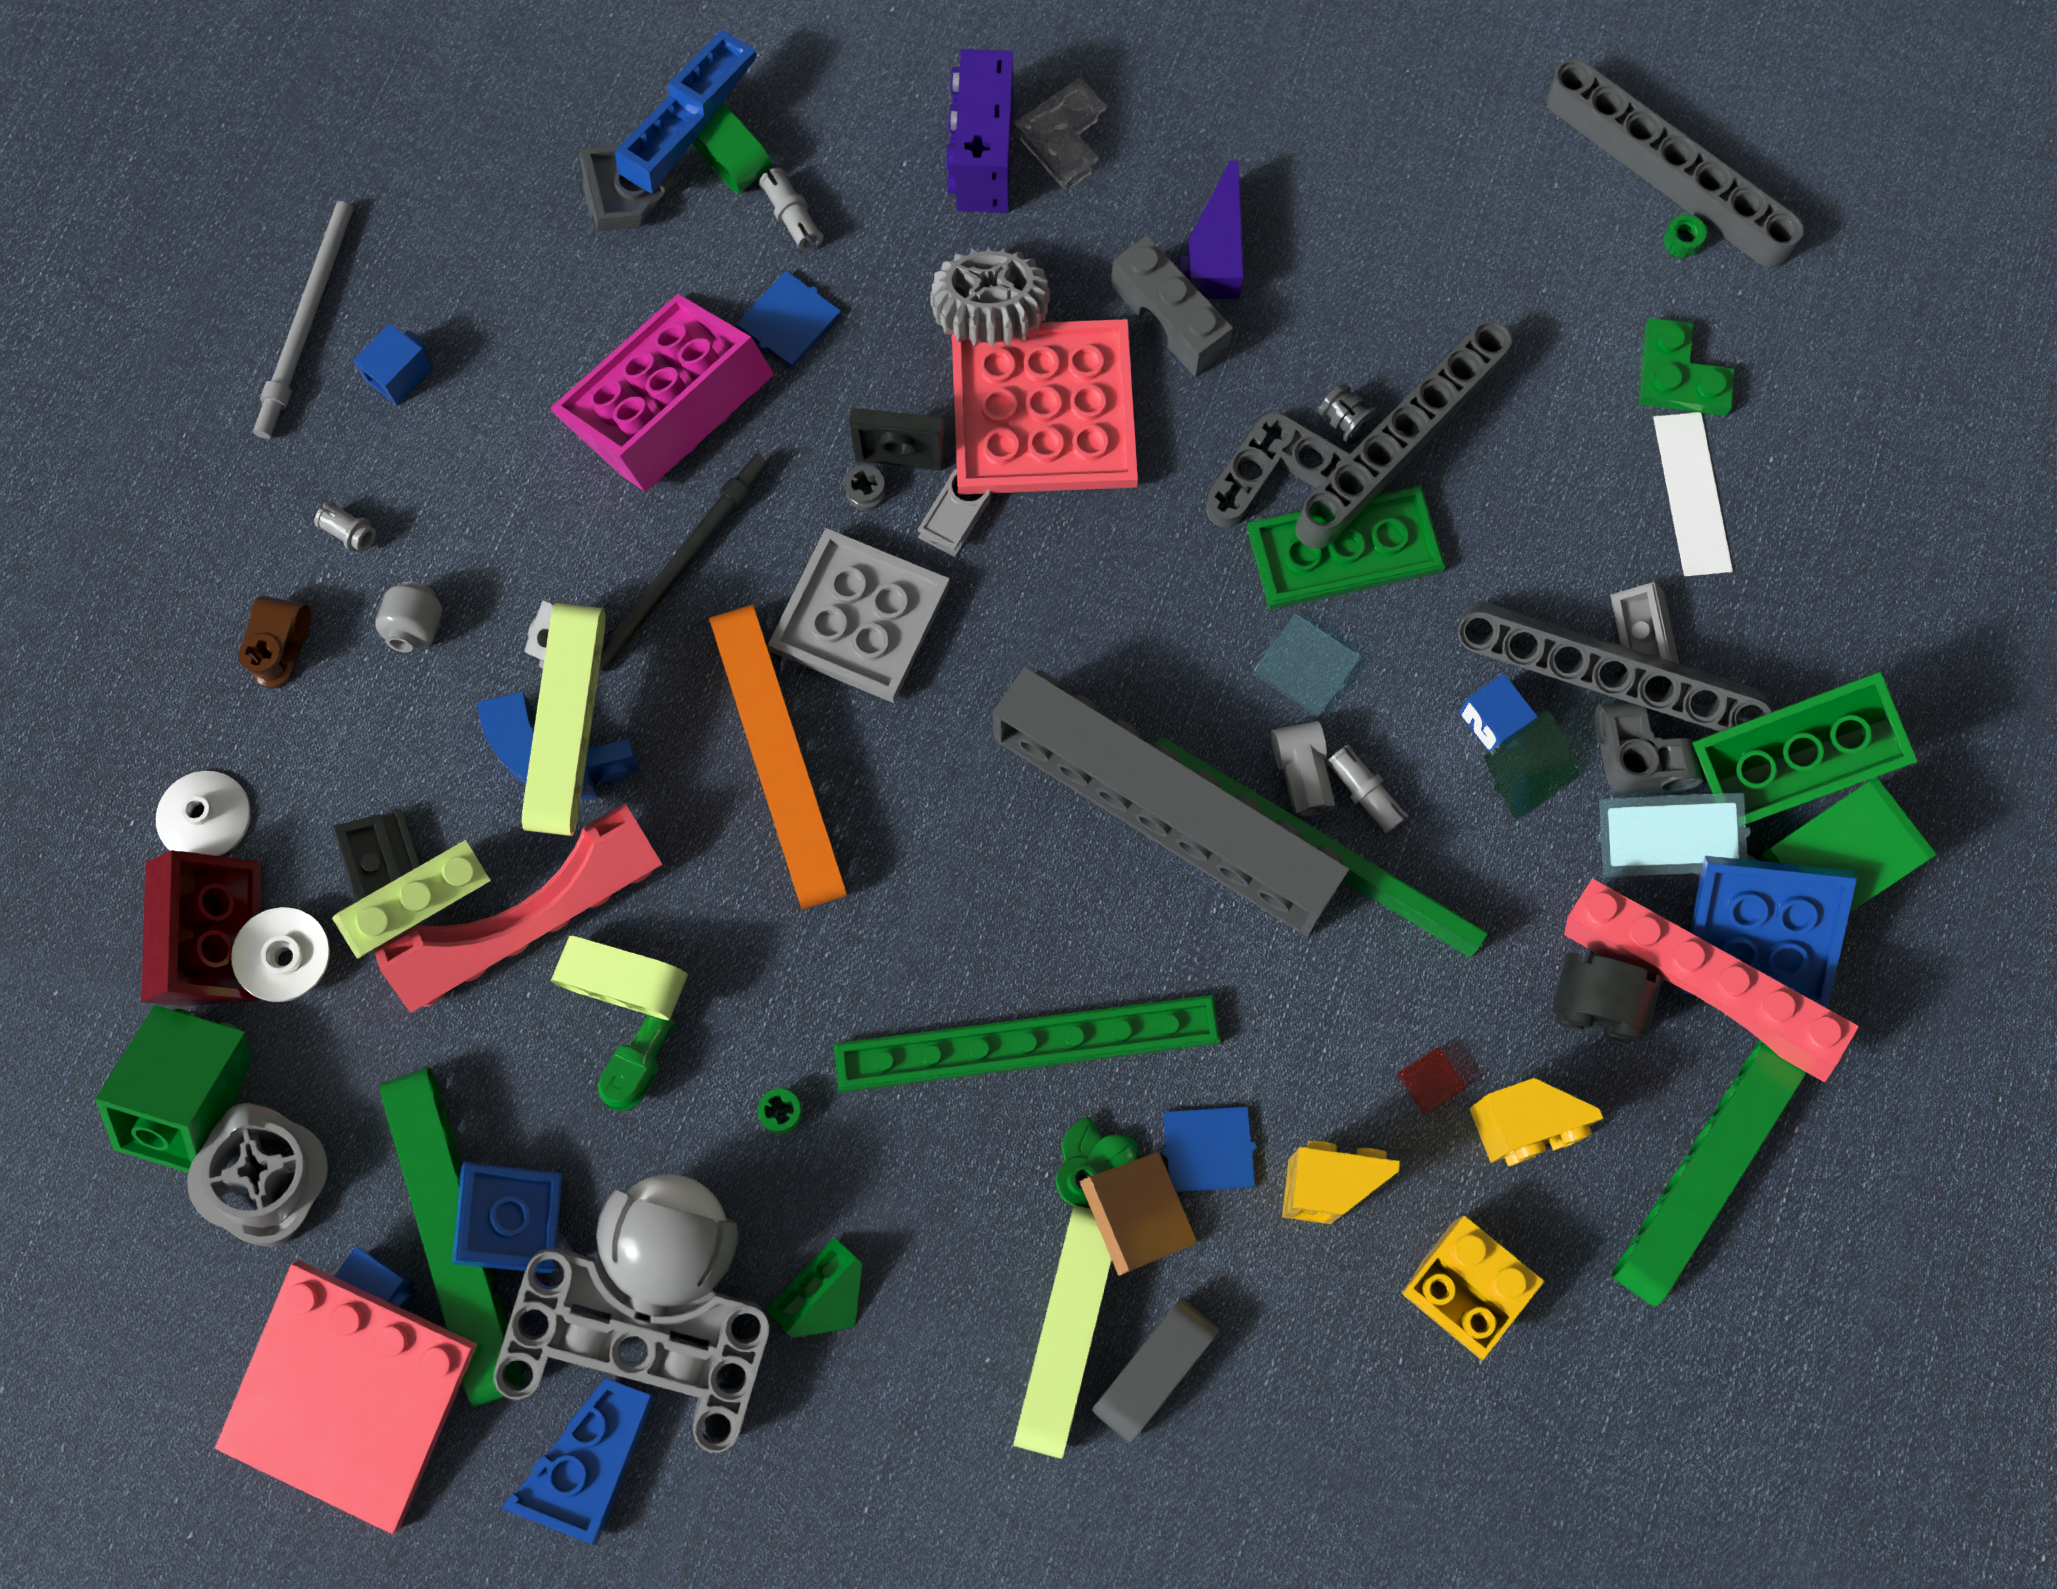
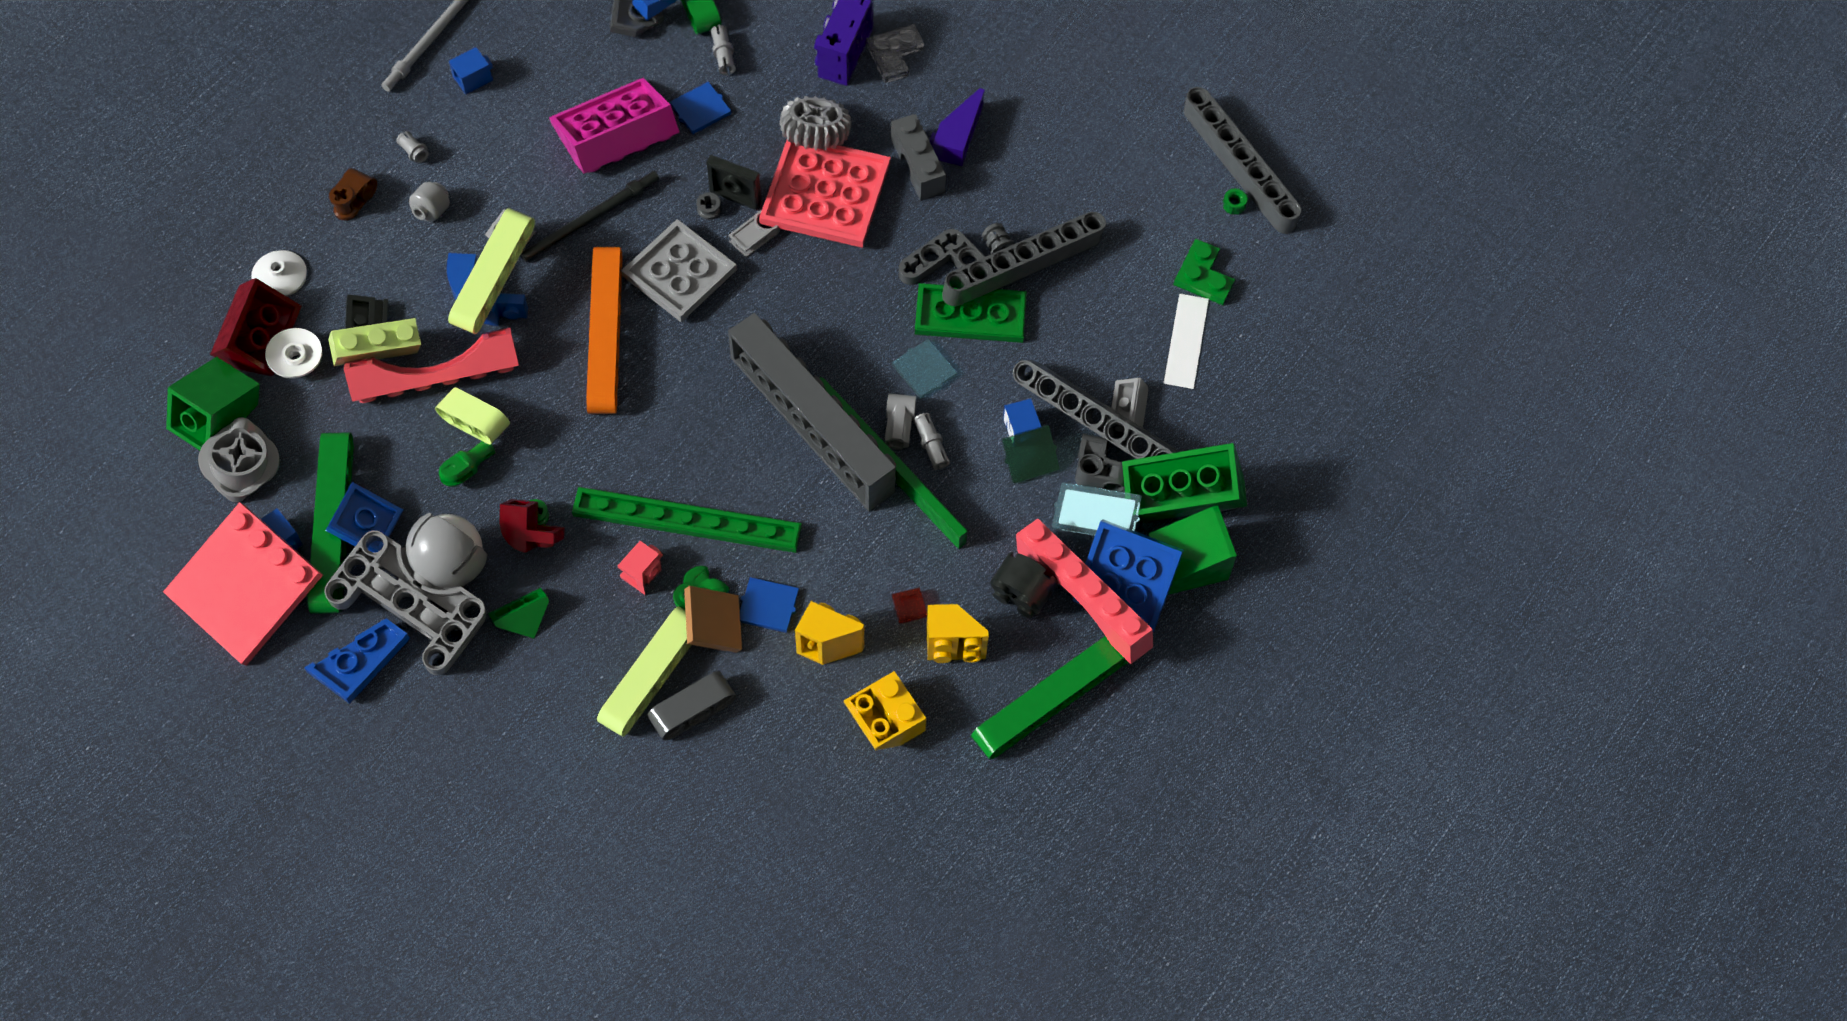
camera: 15 degrees right, 10 degrees down
none -> dark red brick [499,499,565,552]
none -> coral window [618,541,663,595]

